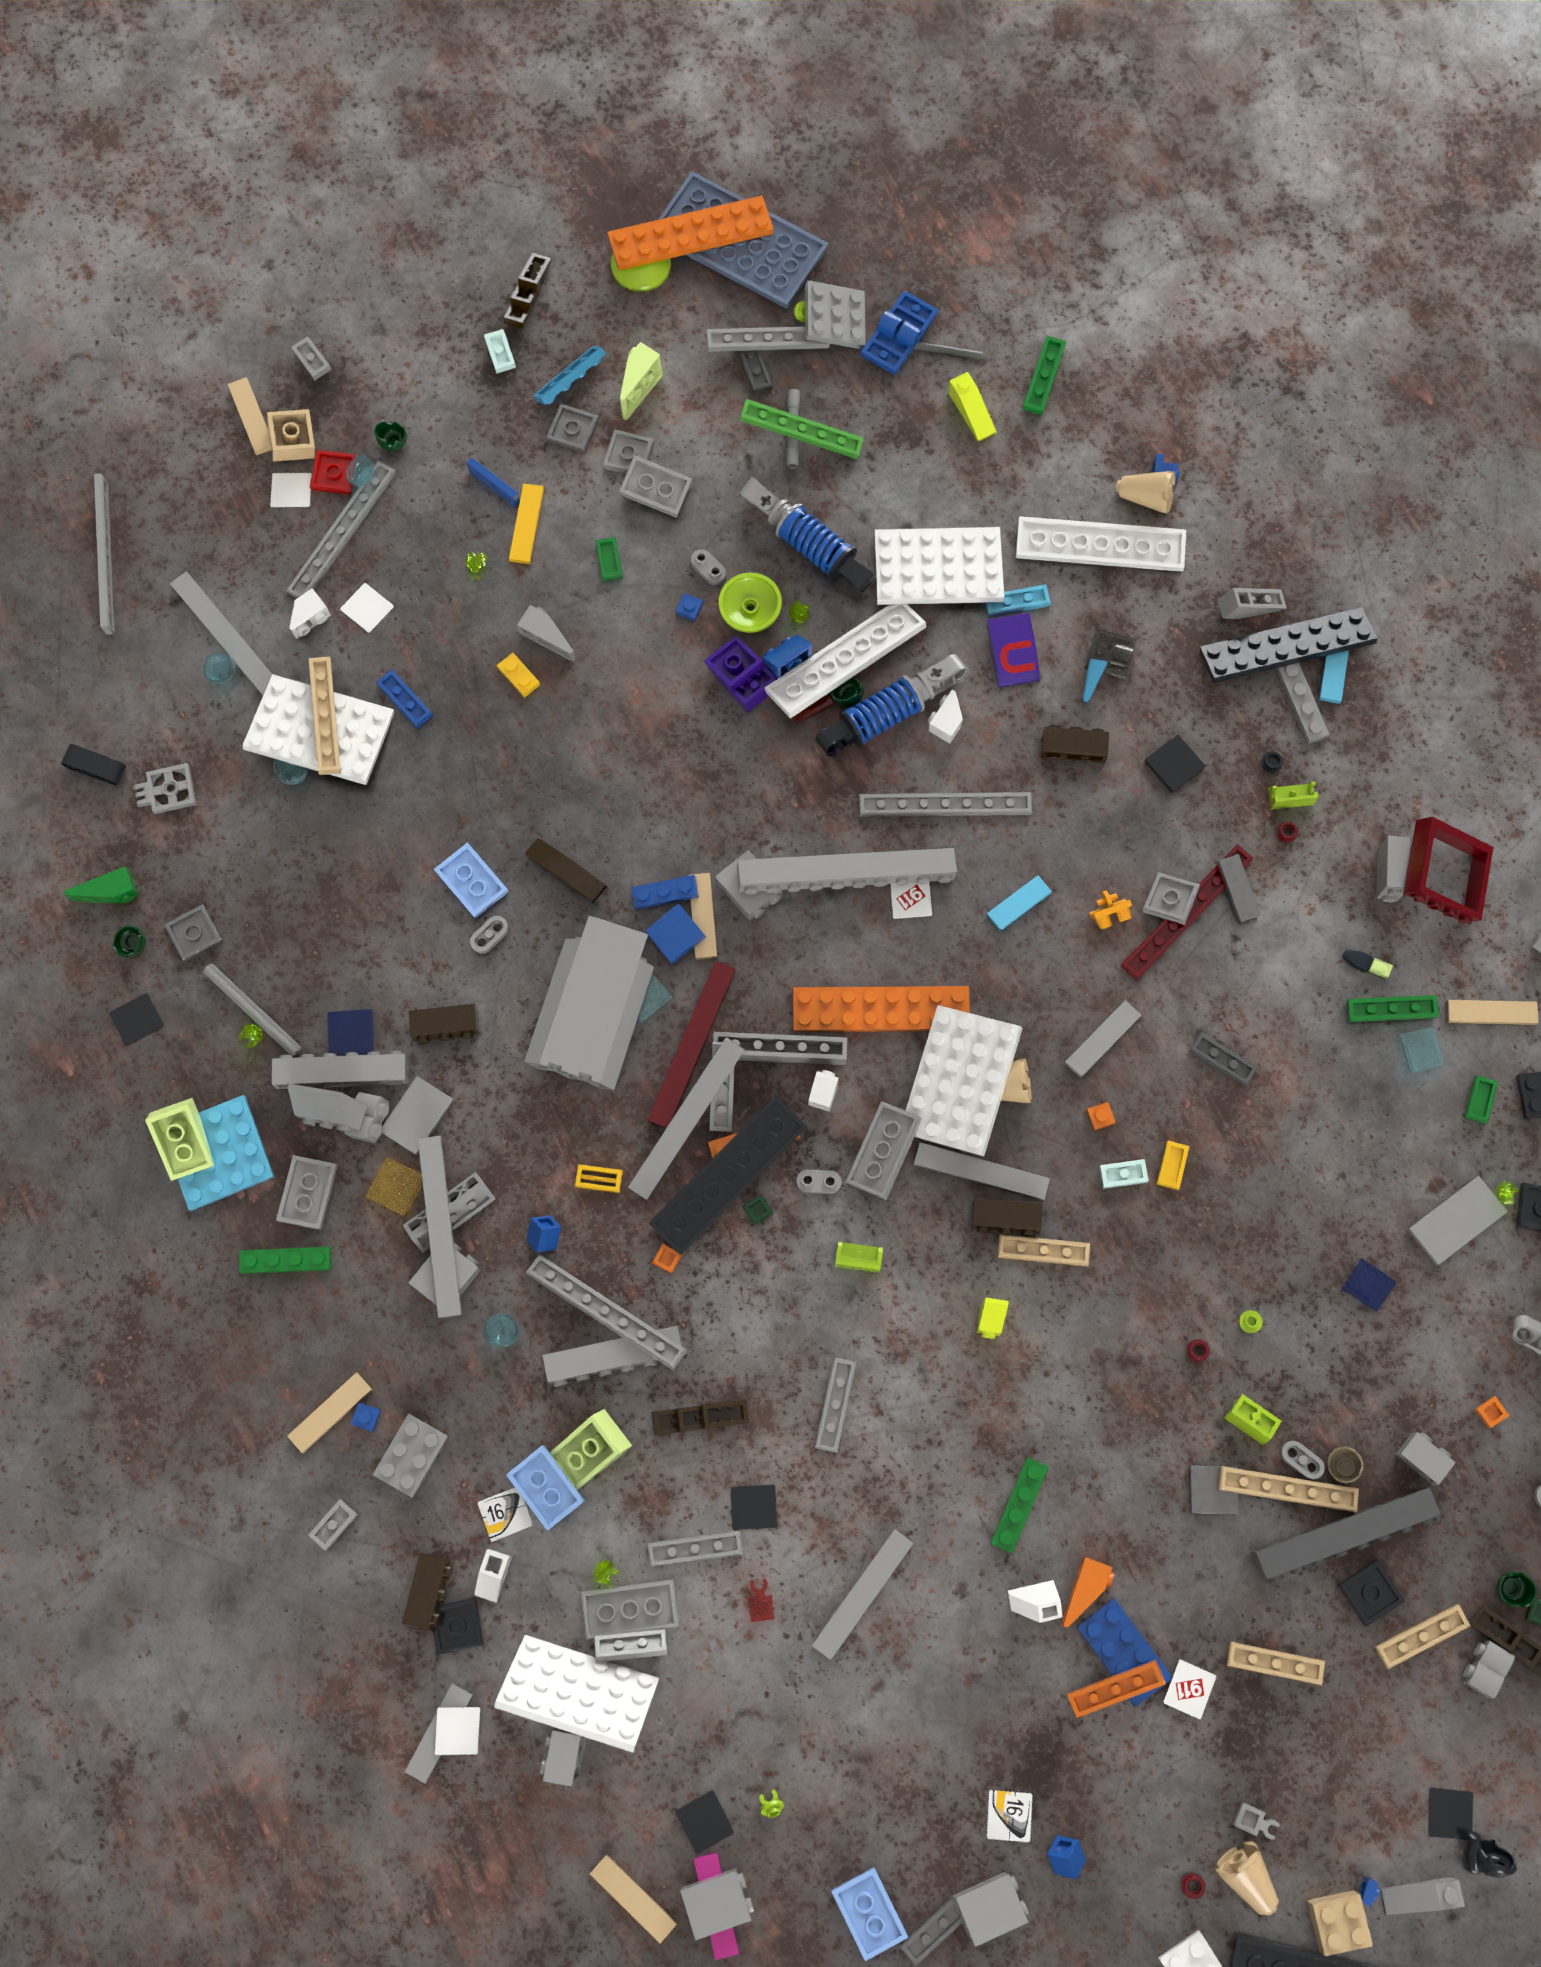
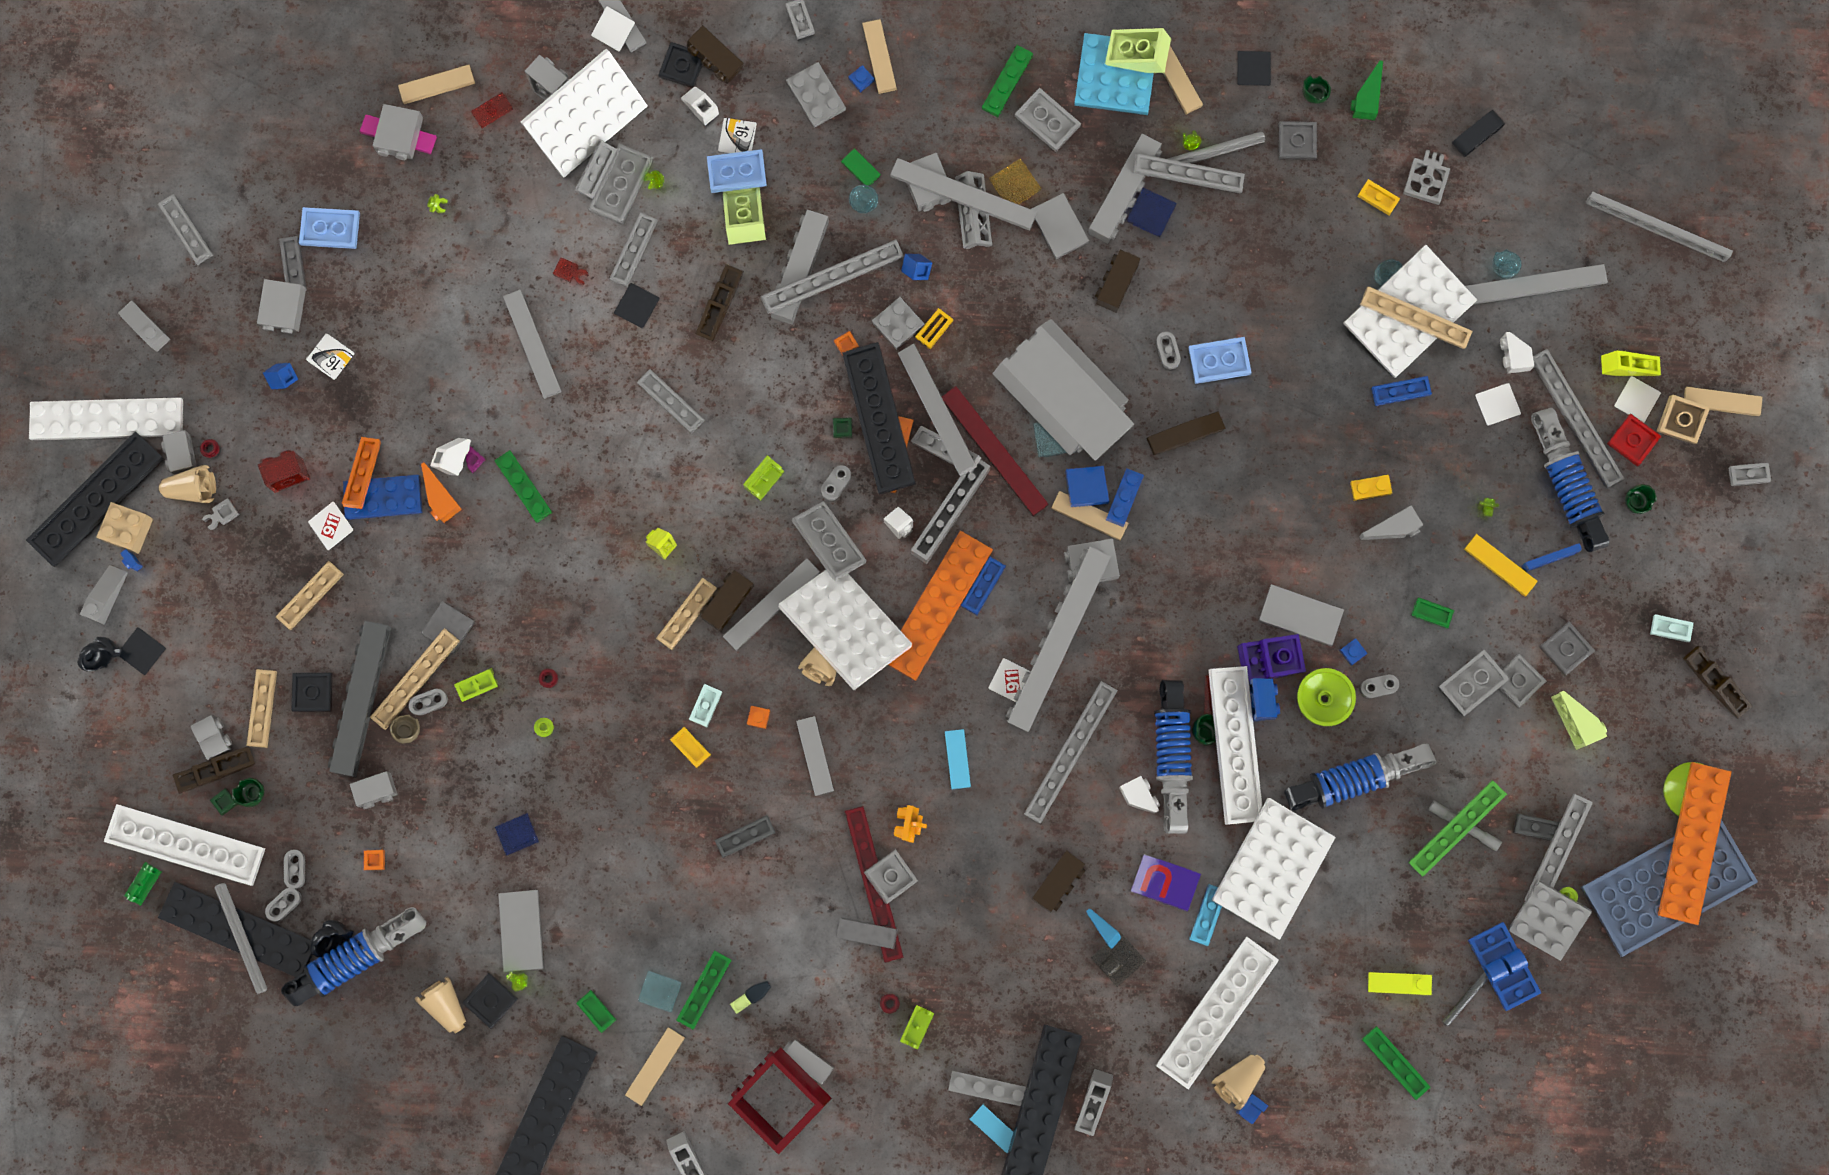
camera: 120 degrees right, 5 degrees up
light grey slope [288,1084,367,1133] -> none
light grey brick [345,1092,389,1143] -> none
clear light blue hair [346,454,375,486] -> none
dark azure plate [533,345,606,405] -> none
black sticker [676,1790,734,1854] -> none
clear neon green plate [788,600,810,622] -> none
black tile [1144,735,1206,793] -> none
black plate [1261,752,1283,773] -> none
none -> light grey brick [161,430,197,475]
none -> clear red brick [257,450,310,493]
none -> magenta tile [466,446,486,473]
none -> clear red plate [471,92,513,128]
none -> green tile [841,148,881,188]
none -> light grey plate [872,297,925,350]
none -> blue tile [961,556,1006,615]
none -> light grey tile [1133,153,1245,193]
none -> tan tile [1163,46,1203,114]
none -> light grey tile [1259,584,1344,646]
none -> yellow plate [1357,179,1400,216]
none -> piece [1531,408,1609,552]
none -> neon yellow slope [1601,350,1661,376]

